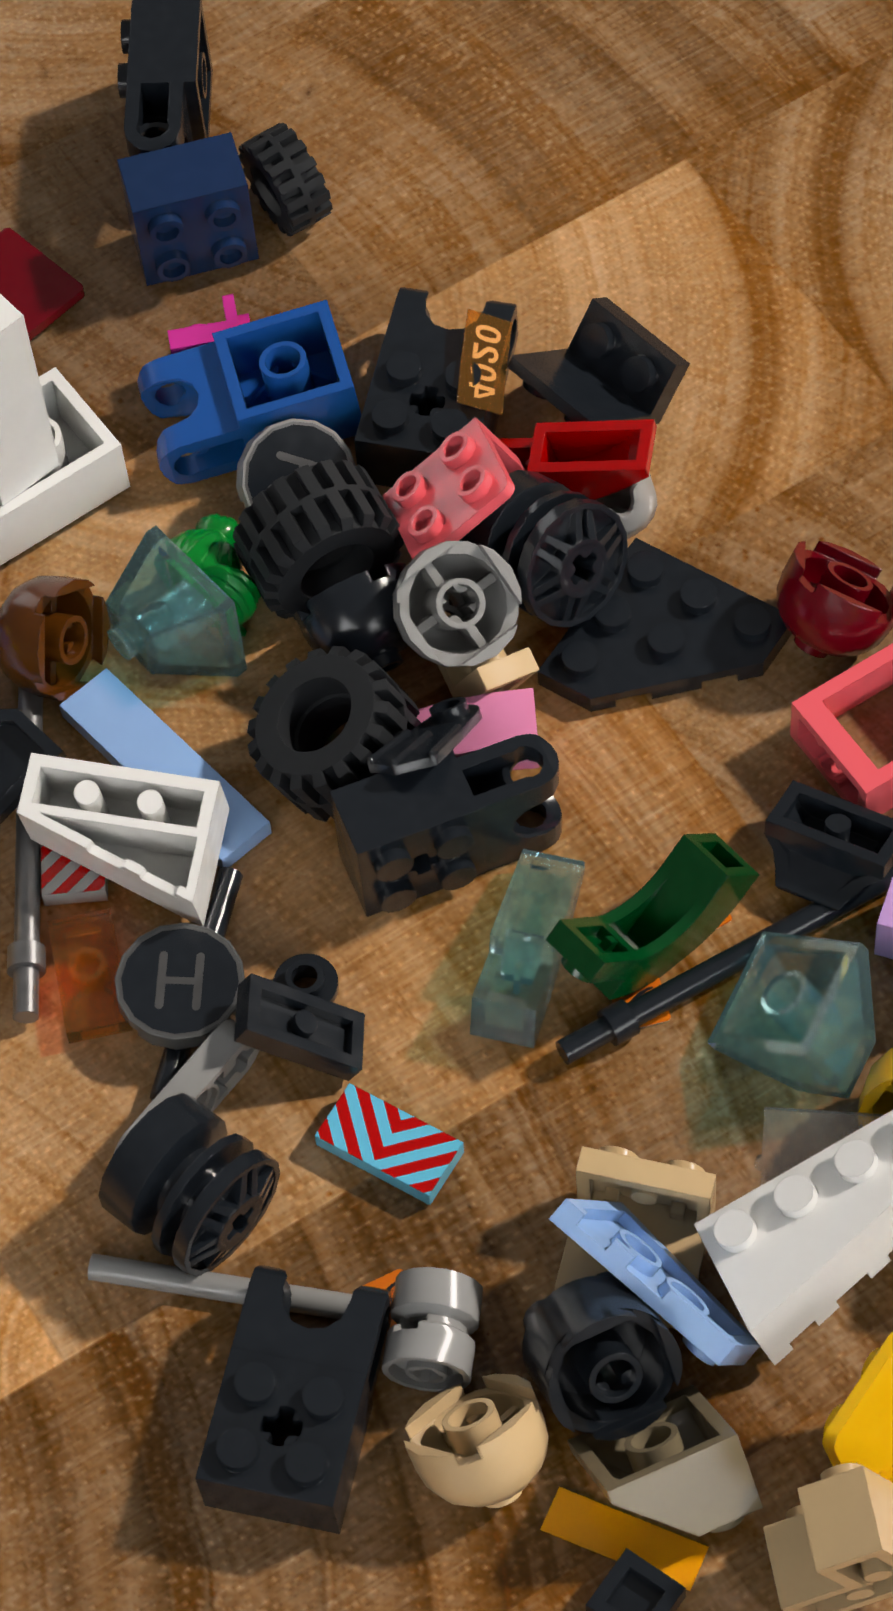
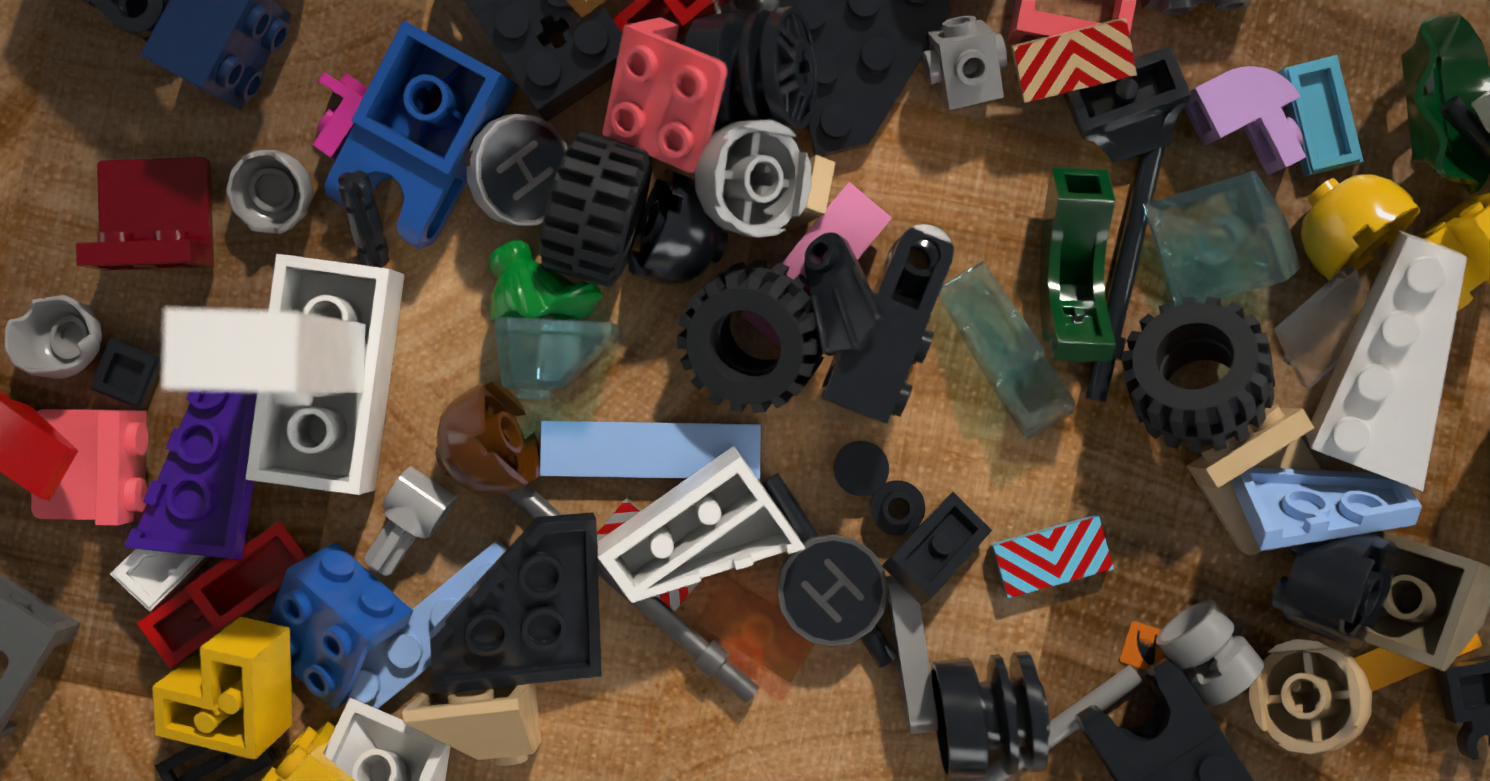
camera: 50 degrees left, 30 degrees up
none -> light grey hair [226,150,314,234]
none -> black axle [338,170,390,267]
none -> black tile [833,441,889,496]
none -> light grey brick [922,16,1007,110]
none -> tile [1011,18,1137,103]
none -> black tyre [1122,296,1275,453]

